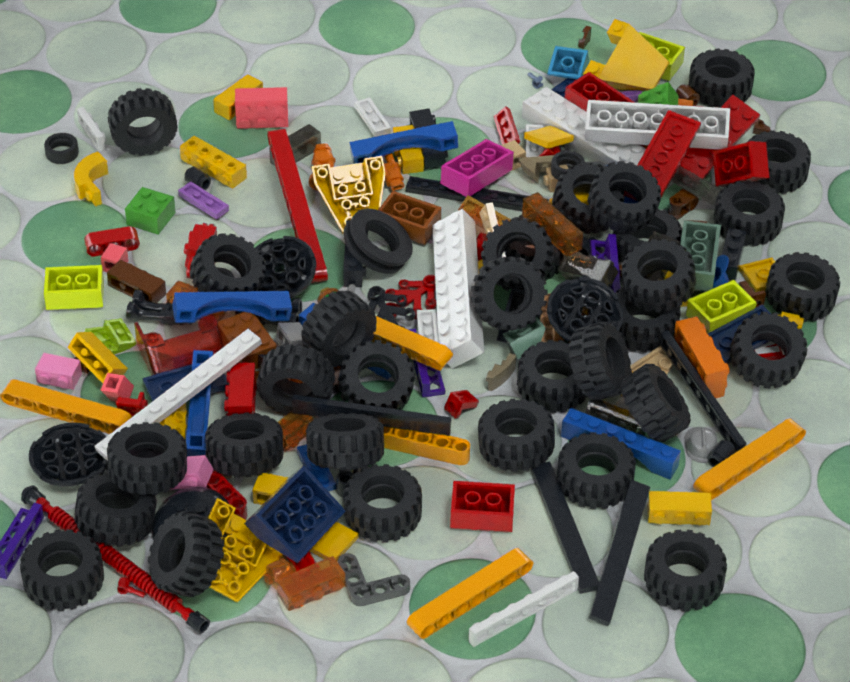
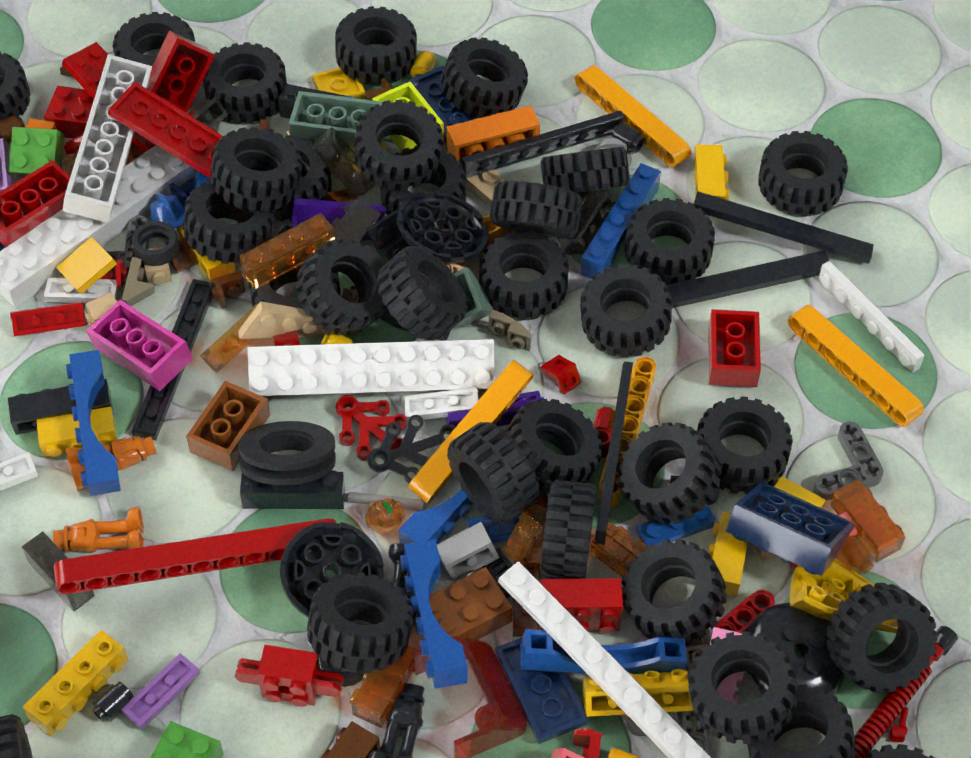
camera: 90 degrees left, 10 degrees up
yellow wedge [311,156,385,233] -> none

